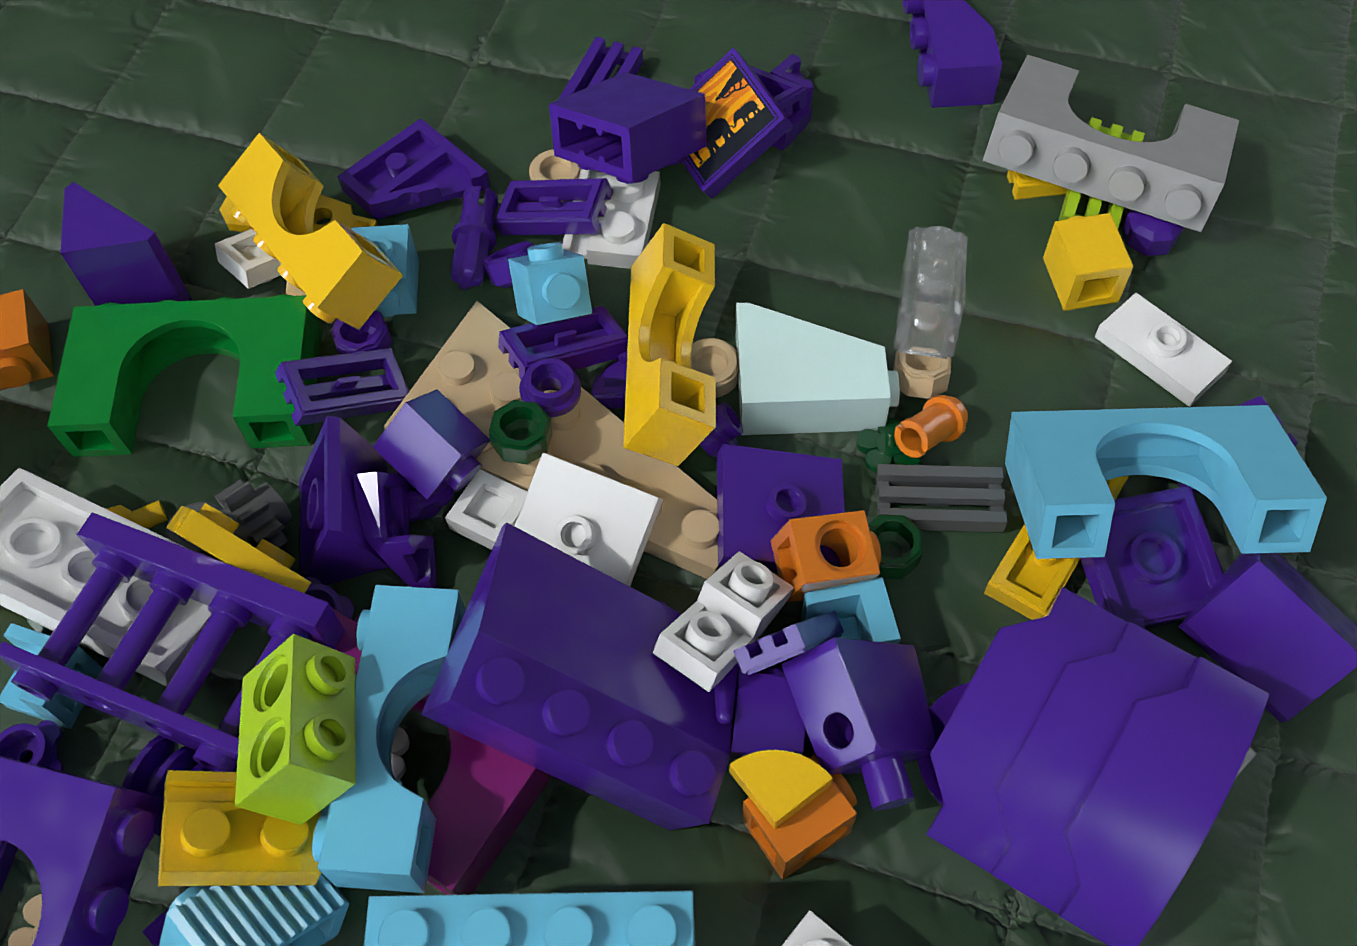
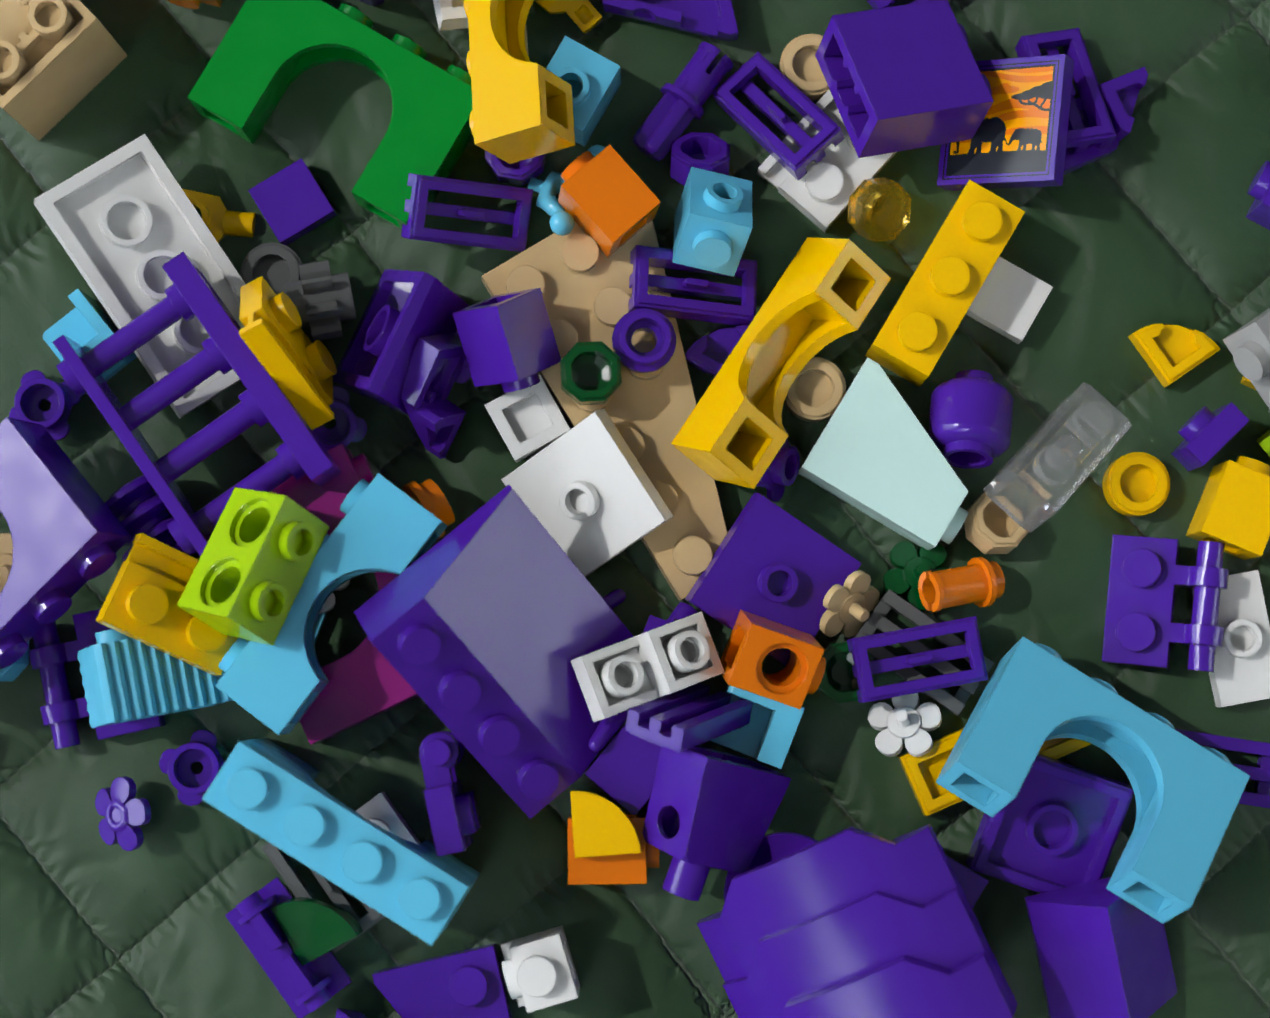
camera: 35 degrees right, 25 degrees up
none -> dark purple tile [248,158,337,246]
none -> dark purple plate [419,731,482,857]
none -> medium azure piece [528,145,605,236]
none -> orange brick [558,144,661,258]
none -> tan plant [819,570,880,638]
none -> clear yellow tile [847,177,912,242]
none -> dark purple tile [847,616,988,703]
none -> yellow brick [865,179,1025,387]
none -> white plant [868,693,942,757]
none -> dark purple head [928,370,1013,469]
none -> white tile [966,256,1053,344]
none -> yellow tile [1102,452,1170,517]
none -> dark purple plate [1102,534,1229,672]
none -> yellow tile [1128,324,1221,388]
none -> dark purple plate [1171,402,1250,471]

